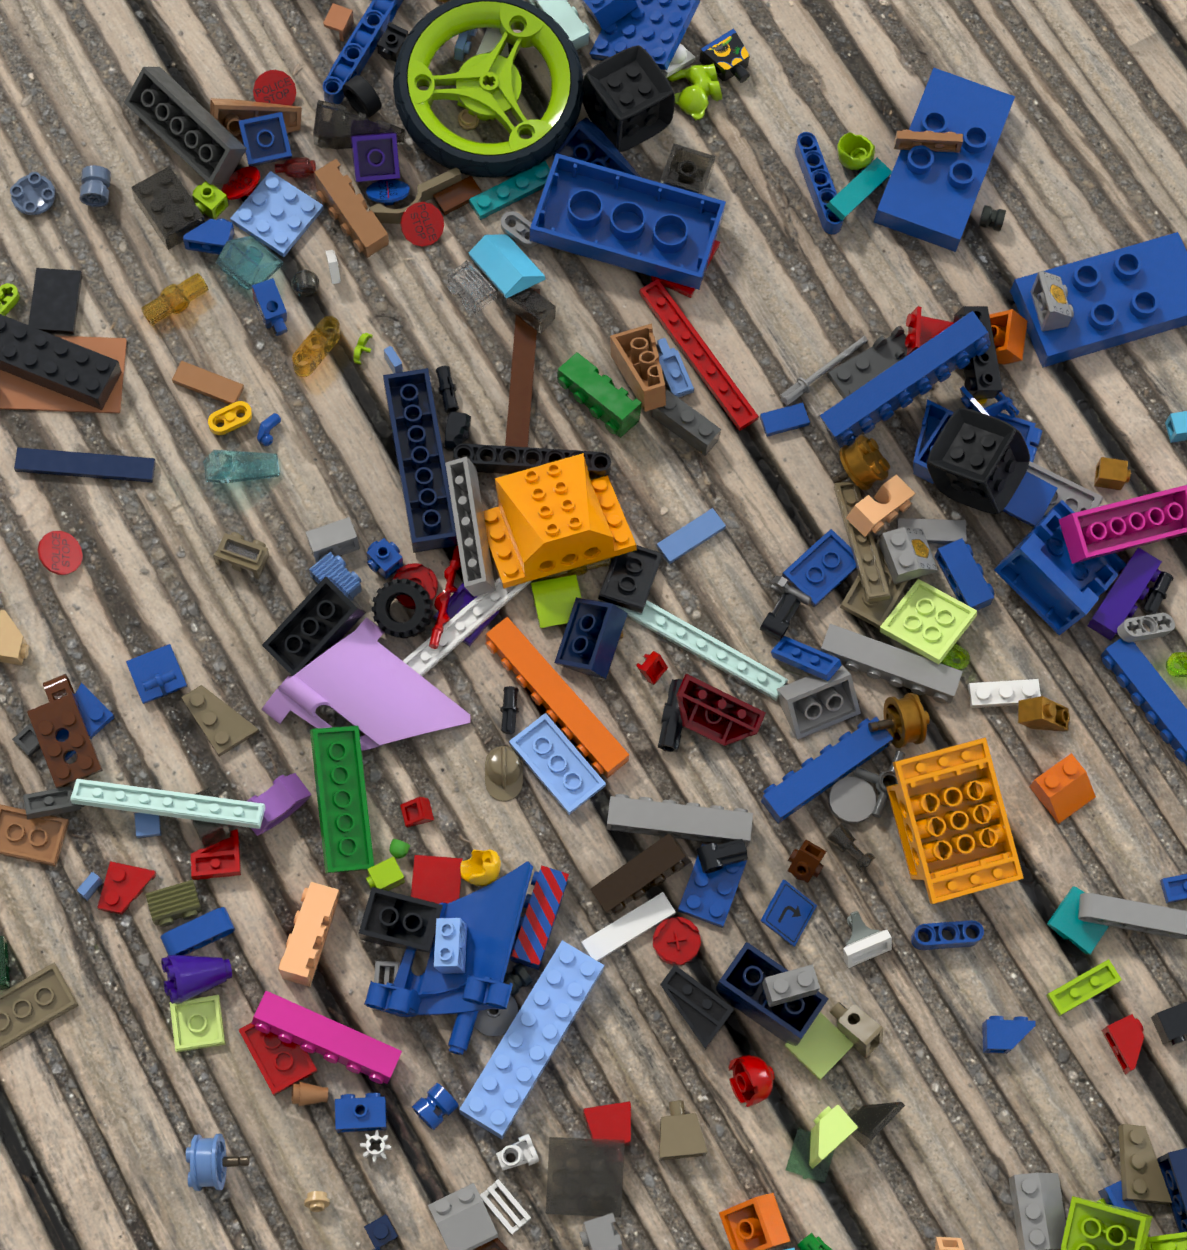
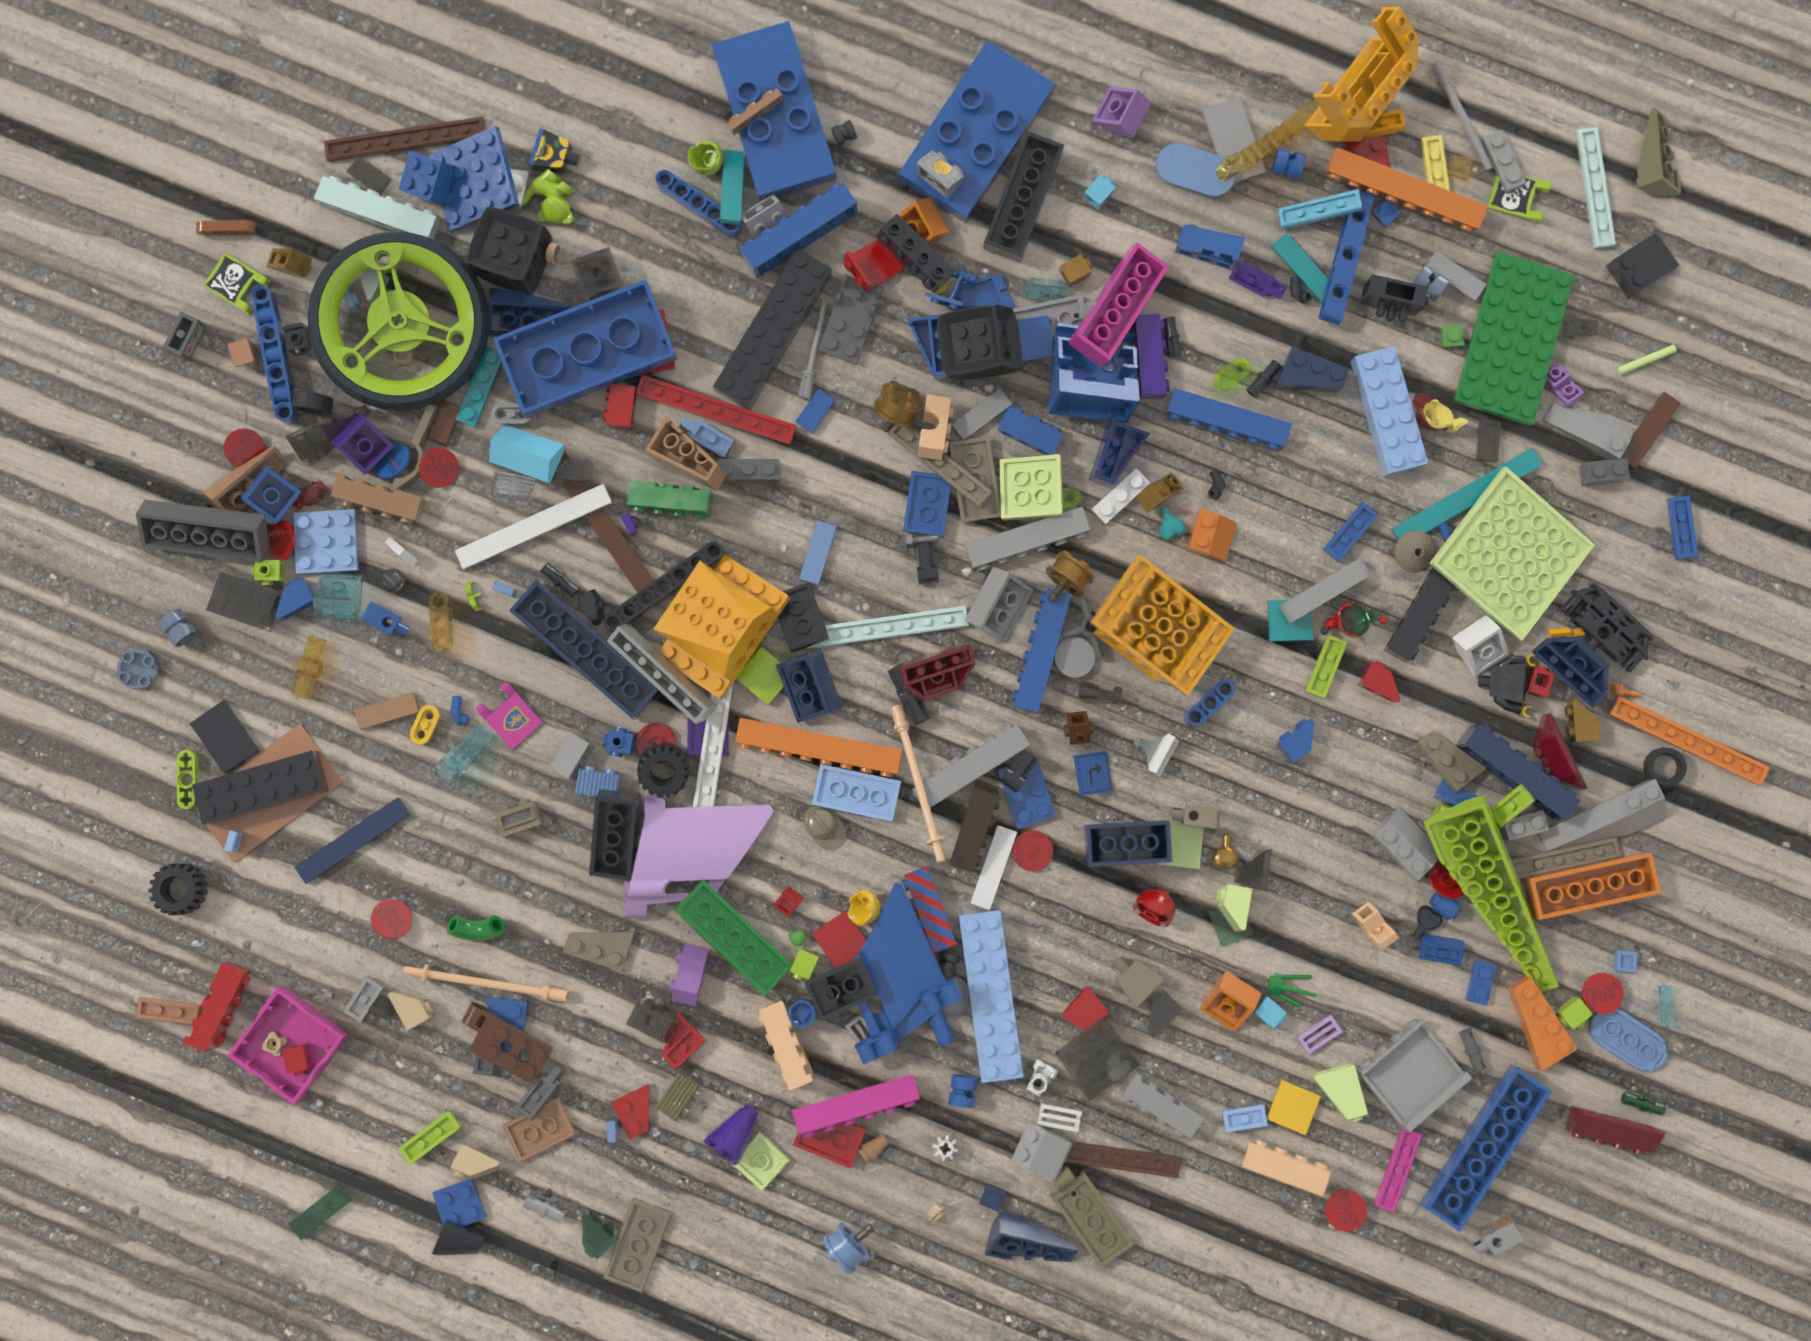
camera: 30 degrees left, 15 degrees up
light aqua tile [70,779,266,829] -> none
blue plate [126,644,187,704] -> none
medium blue tile [134,813,161,838] -> none
blue beam [160,907,235,955] -> none
blue brick [335,1093,387,1133] -> none
red piece [429,546,461,649] -> none
light blue brick [434,918,467,974] -> none
black axle [500,686,519,734] -> none
red tile [636,651,668,685] -> none
black wedge [660,965,735,1050] -> none
light grey brick [762,964,820,1007] -> none
blue plate [771,636,842,681] -> none
blue brick [820,311,991,448] -> none
light grey slope [879,527,938,584] -> none
light grey beam [1117,613,1175,642] -> none
none -> light nougat bar [403,964,569,1003]
none -> green cylinder [447,915,505,941]
none -> white tile [455,484,612,570]
none -> dark pink flag [476,682,543,750]
none -> light nougat tile [546,242,561,264]
none -> red brick [603,384,637,430]
none -> dark purple plate [620,512,639,537]
none -> black brick [713,248,833,410]
none -> blue brick [741,182,858,279]
none -> light grey brick [741,194,789,240]
none -> blue wheel [788,998,816,1028]
none -> light nougat bar [890,705,945,863]
none -> black brick [983,131,1065,263]
none -> clear light blue hinge [1025,277,1067,300]
none -> clear blue wedge [1088,420,1151,487]
none -> clear smoke slope [1148,990,1183,1039]
none -> teal rock [1160,506,1187,541]
none -> black arm [1208,469,1225,500]
none -> pearl gold rock [1212,835,1239,869]
none -> clear green piece [1320,602,1388,637]

